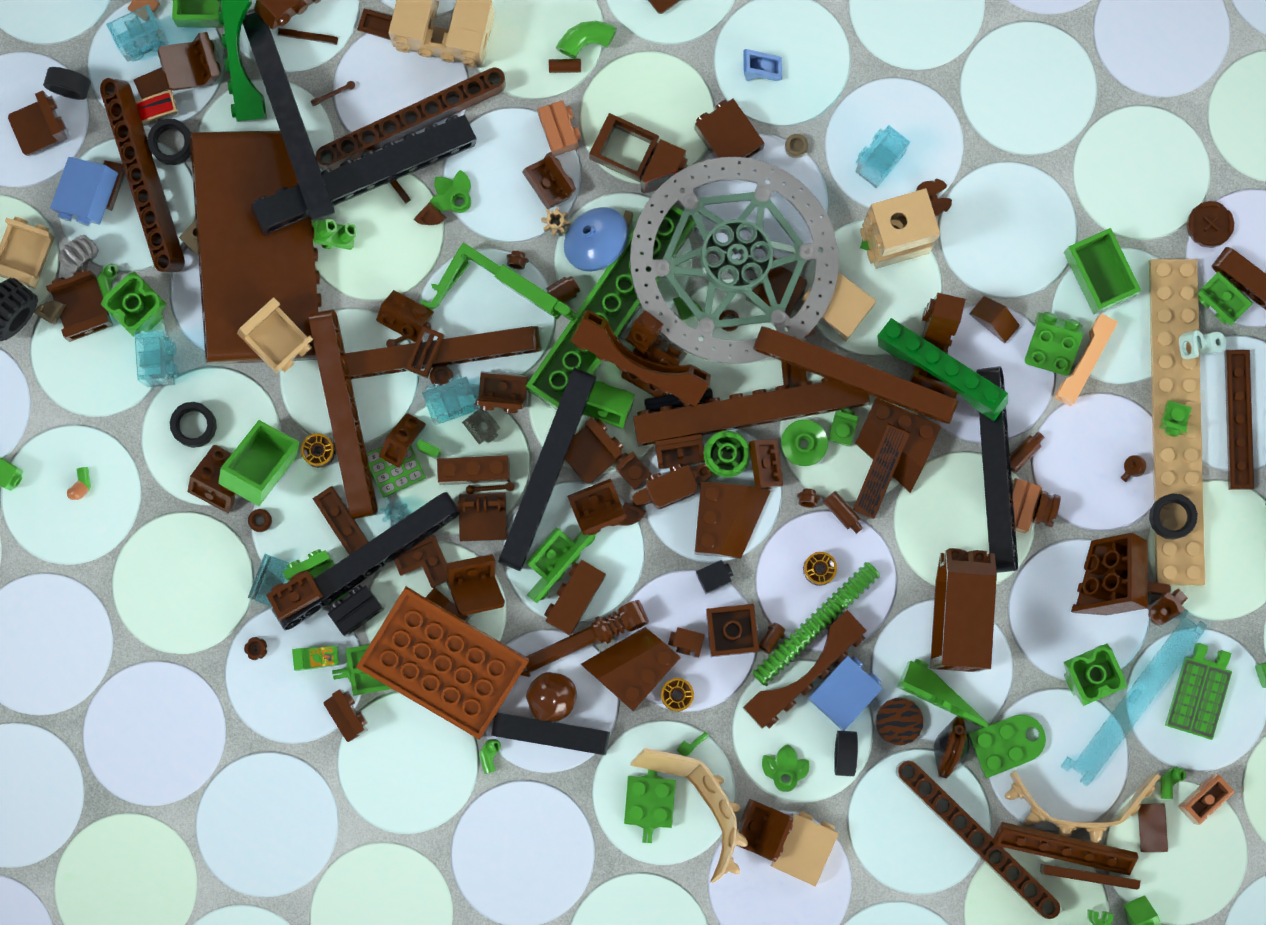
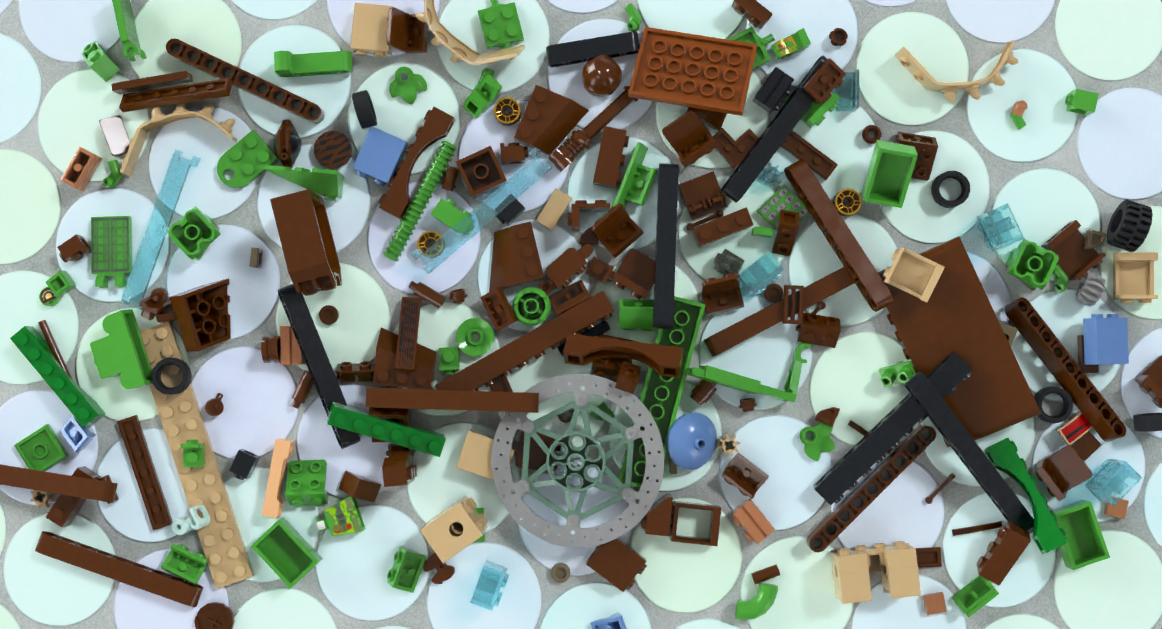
camera: 160 degrees right, 5 degrees up
none -> reddish brown brick [57,234,91,263]
none -> bright green brick [90,309,153,389]
none -> black brick [229,449,260,480]
none -> dark tan tile [249,247,263,268]
none -> bright green beam [274,51,353,77]
none -> torso [316,496,366,536]
none -> reddish brown tile [319,305,339,325]
none -> reddish brown hinge [335,361,375,382]
none -> bright green bracket [387,546,427,593]
none -> clear light blue piece [411,148,552,274]
none -> bright green brick [431,198,475,237]
none -> bright green brick [462,74,503,119]
none -> tan tile [536,188,572,231]
none -> reddish brown bracket [568,200,610,231]
none -> tan piece [894,40,1019,103]

